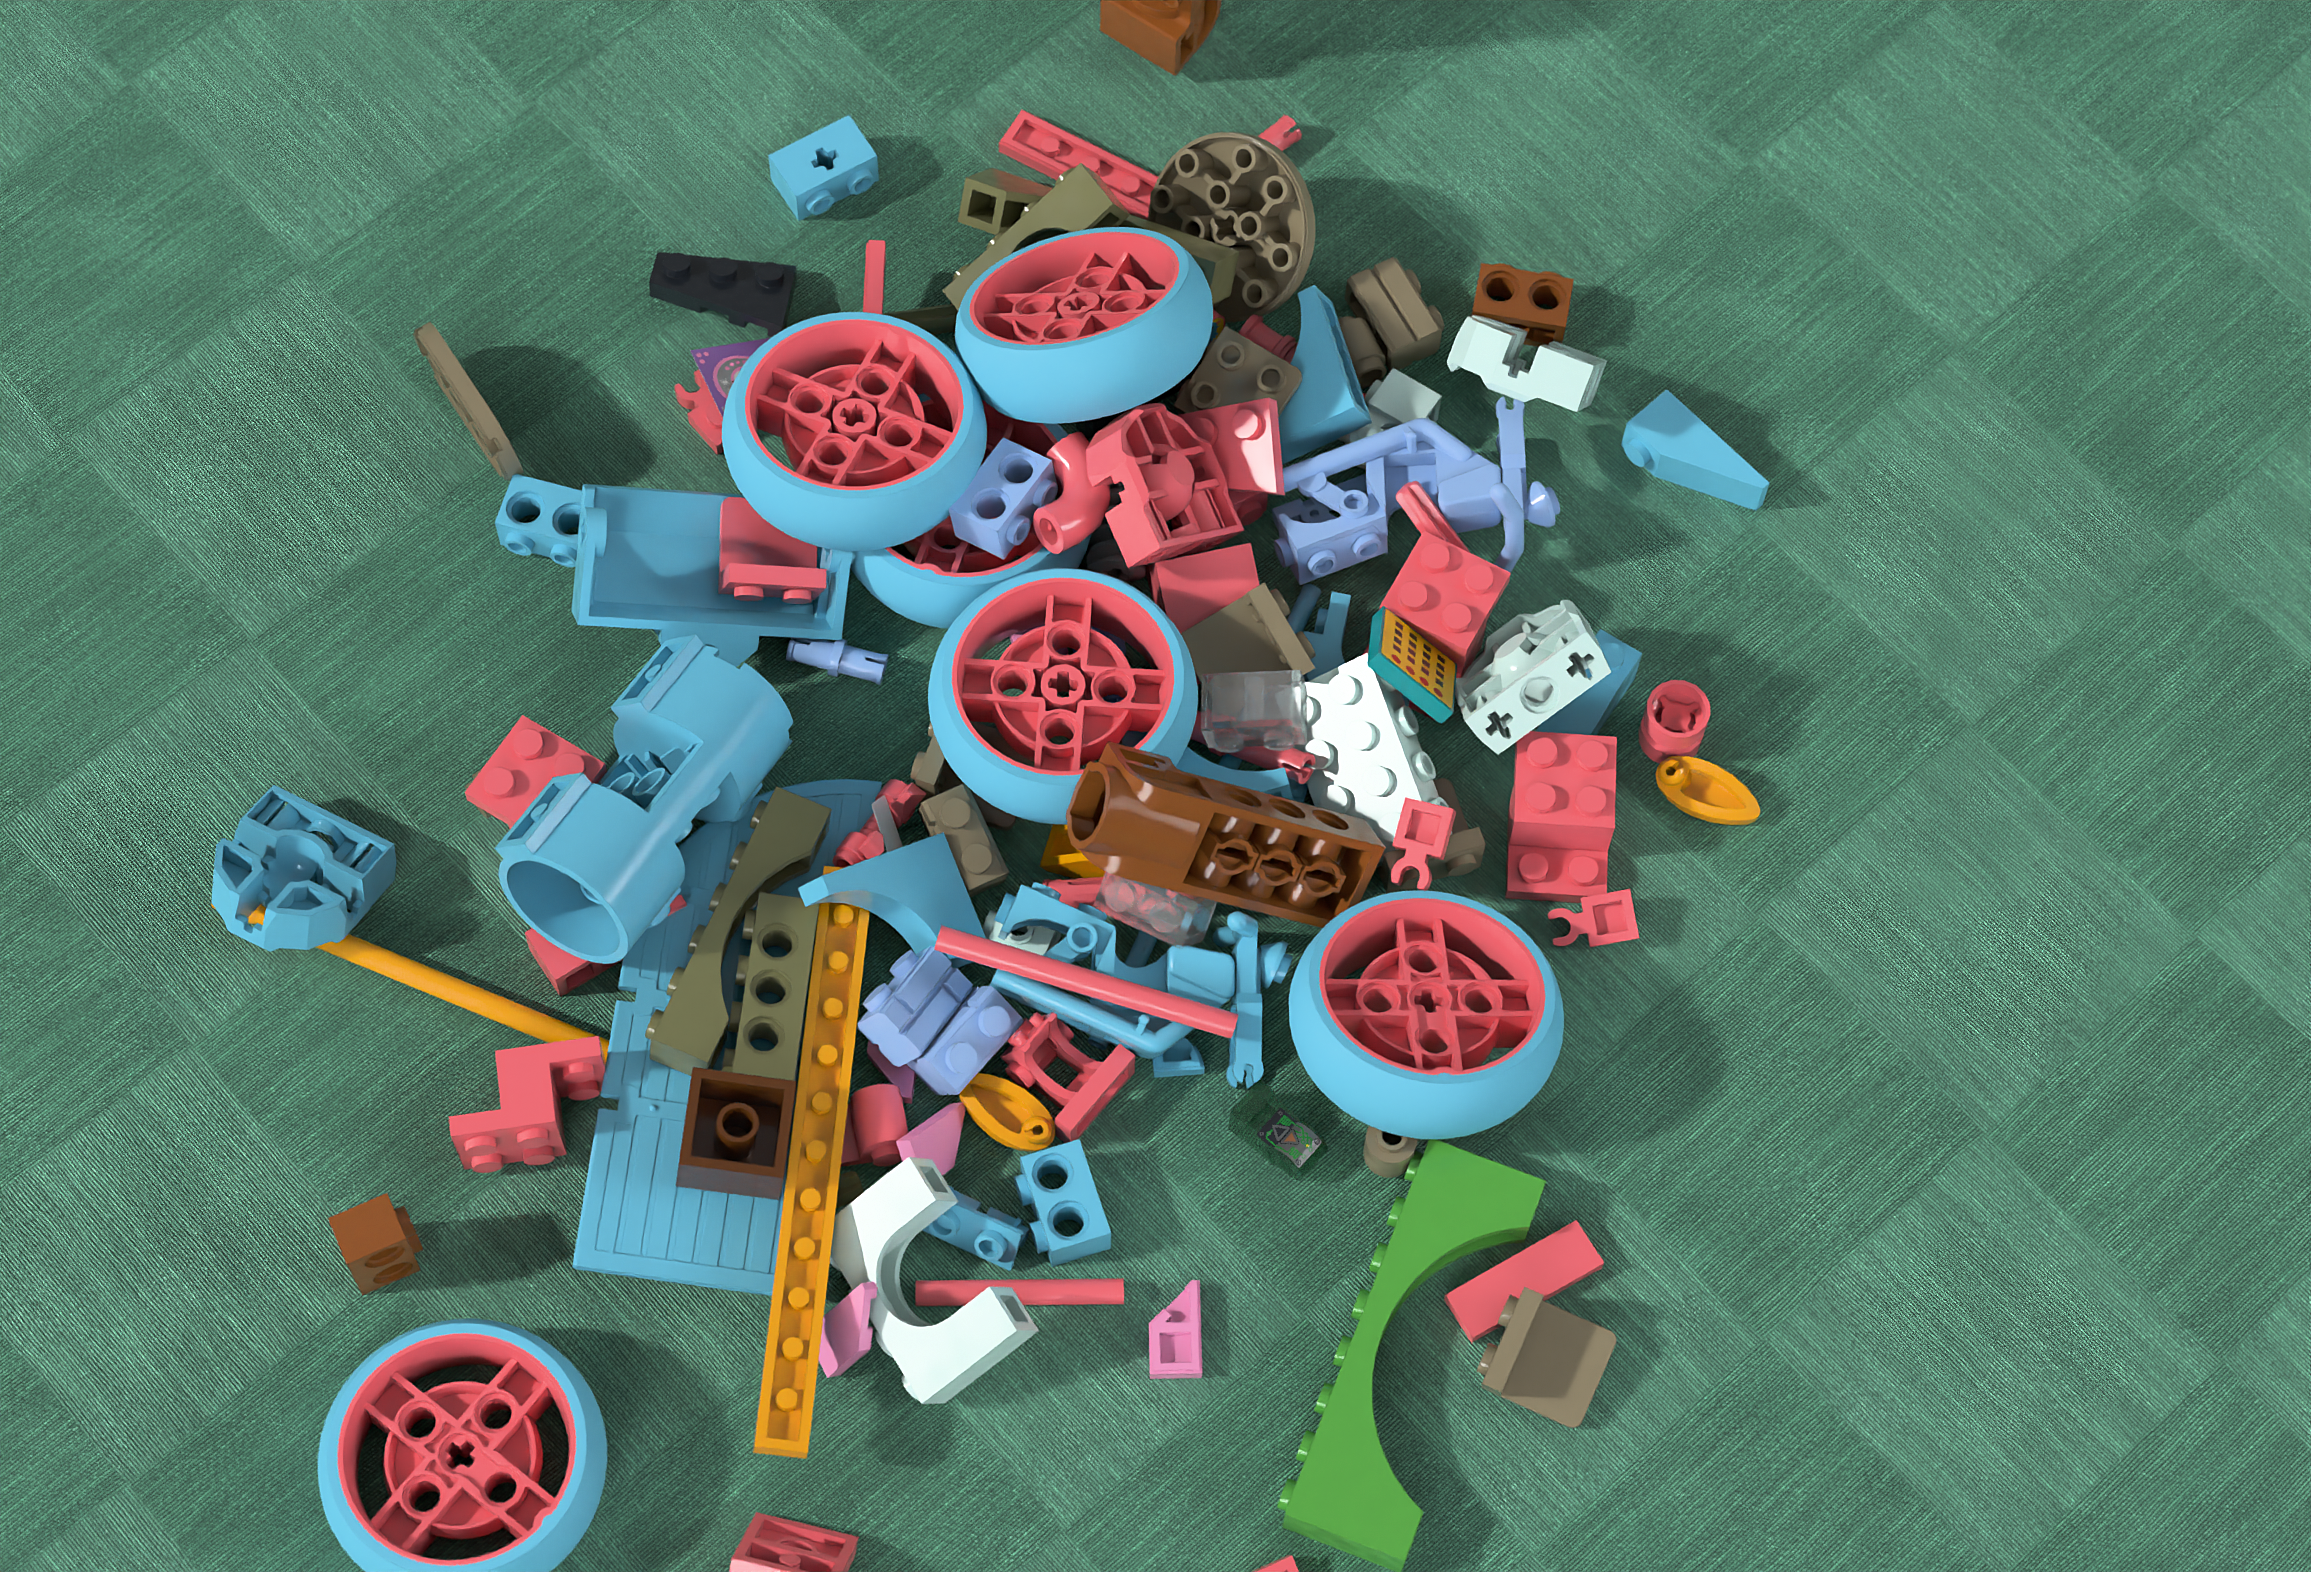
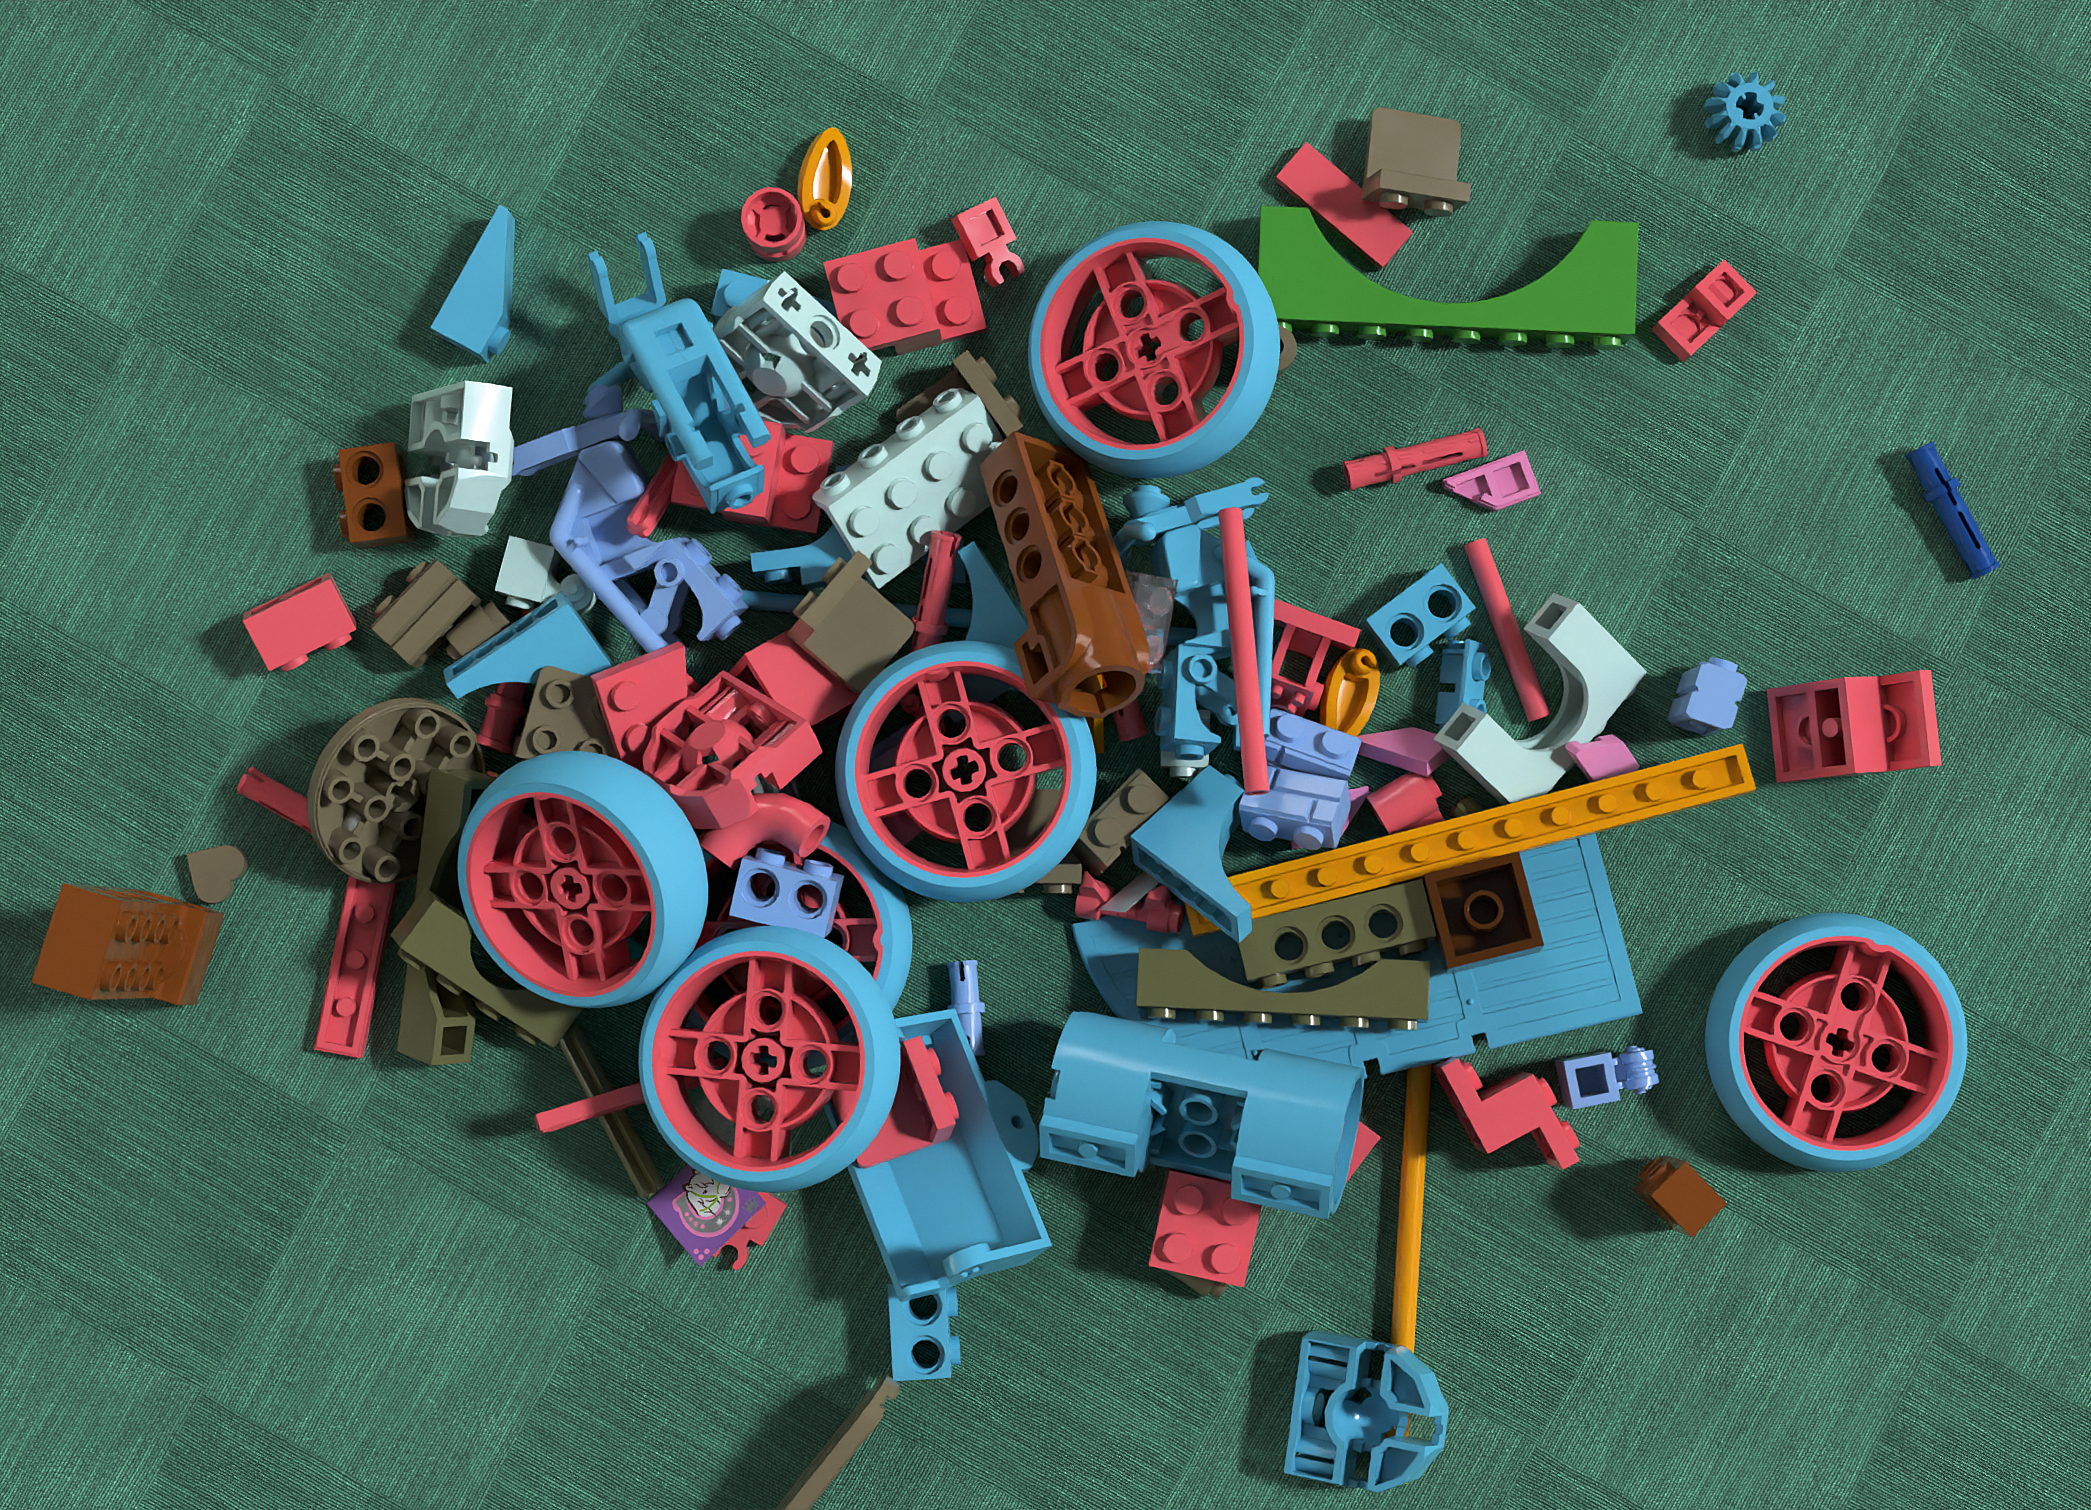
camera: 105 degrees left, 20 degrees up
black wing [649,252,797,337] -> none
medium azure brick [768,115,879,221] -> none
clear brick [1201,670,1308,753] -> none
clear green leg [1228,1079,1328,1181] -> none
tile [1367,606,1457,724] -> none
coral plate [1391,797,1456,891] -> none
none -> dark tan tile [186,845,248,904]
none -> coral brick [242,572,357,672]
none -> medium azure piece [587,231,771,514]
none -> coral pin [1343,427,1487,491]
none -> light blue brick [1554,1045,1659,1109]
none -> light blue brick [1667,657,1748,737]

